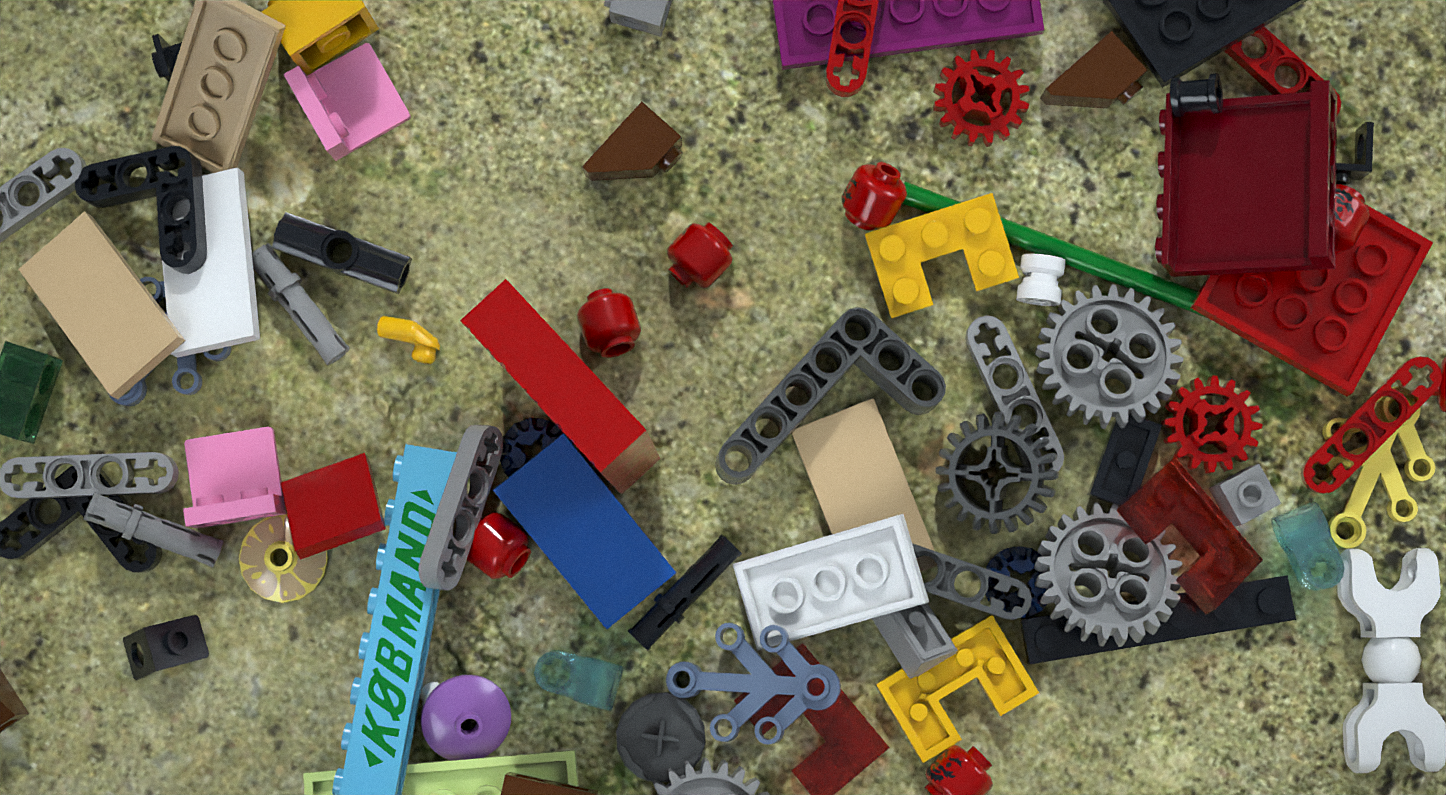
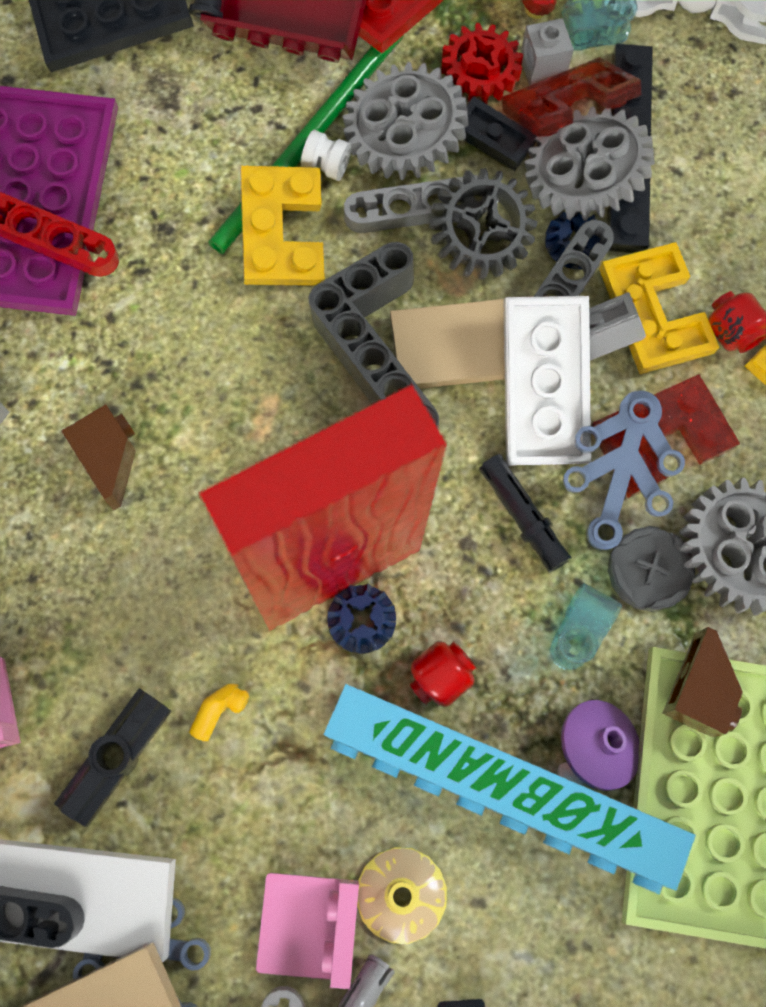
camera: 85 degrees left, 10 degrees down
light grey pin [252,243,350,366] -> none
red tile [281,453,386,560] -> none
light grey beam [418,424,503,591] -> none
blue tile [493,433,676,629] -> none
red head [667,222,733,289] -> none
red head [841,162,907,231] -> none
red gear [933,49,1030,147] -> none
reddish brown slope [1040,31,1147,109] -> none

